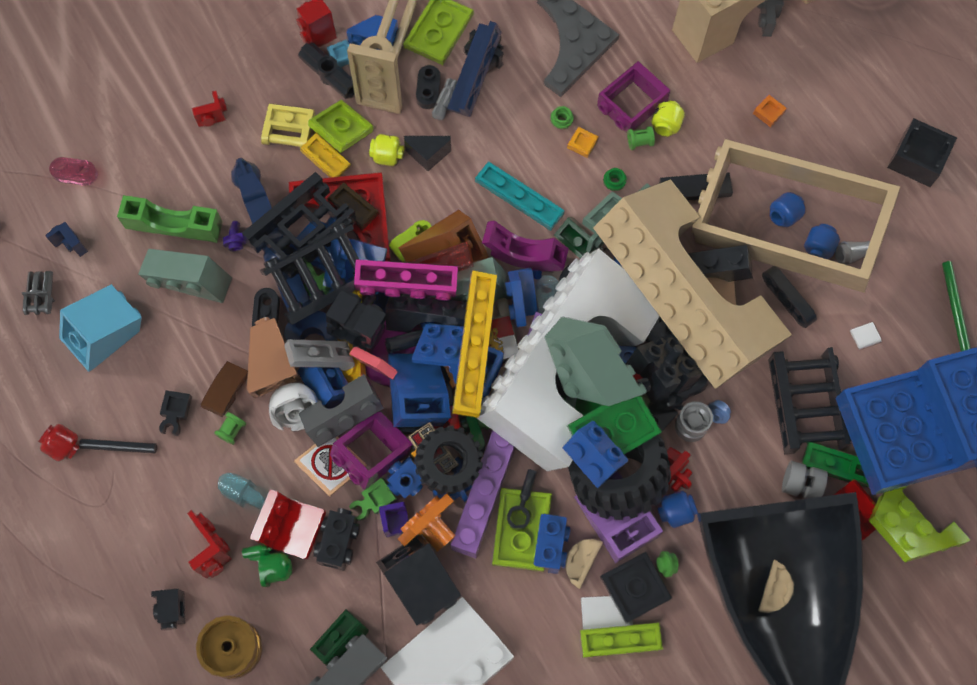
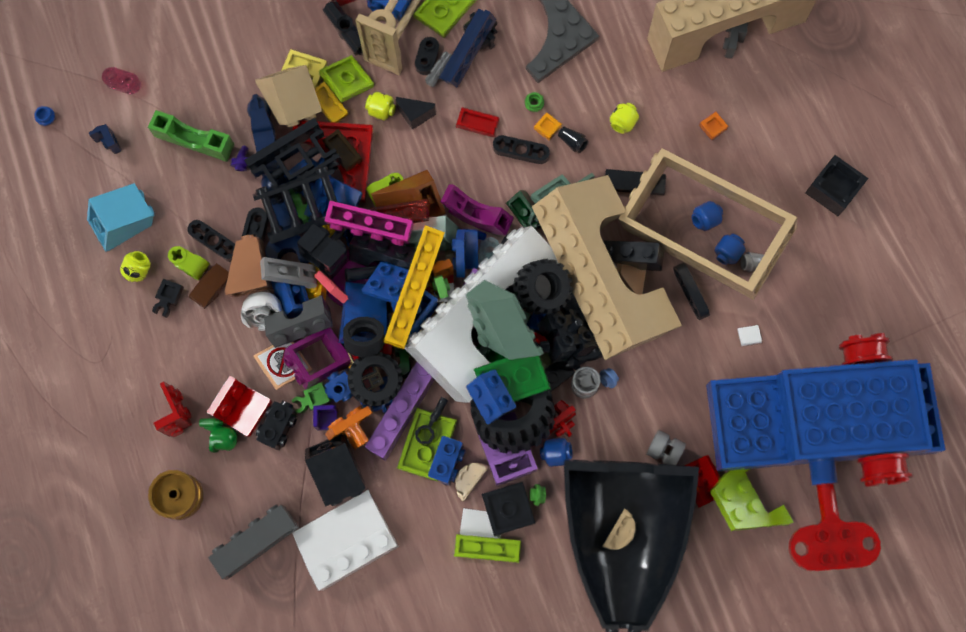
camera: 15 degrees right, 5 degrees up
dark grey arm [22,271,55,315] -> none
red head [38,424,79,462] -> none
black bar [79,439,157,453] -> none
sand green wedge [138,249,232,303] -> none
black brick [151,588,185,630] -> none
red bracket [192,91,227,127] -> none
bright green bush [214,412,247,445] -> none
clear light blue arm [218,473,265,509] -> none
dark green slope [309,609,369,666] -> none
medium azure tile [326,39,349,67] -> none
teal tile [475,161,565,231] -> none
magenta window [597,61,671,133] -> none
green plate [603,168,627,191] -> none
bright green bush [627,126,655,150] -> none
black fence [768,347,851,455] -> none
green hinge [802,442,869,487] -> none
green bar [942,261,971,351] -> none
none -> neon yellow head [120,251,151,282]
none -> lime piece [168,246,210,281]
none -> black beam [187,220,235,262]
none -> tan slope [255,65,322,127]
none -> black tyre [343,316,385,357]
none -> orange plate [431,259,454,278]
none -> bright green plate [432,275,450,299]
none -> red tile [456,107,499,138]
none -> black beam [493,135,550,164]
none -> black tyre [513,259,573,315]
none -> black cone [558,126,588,153]

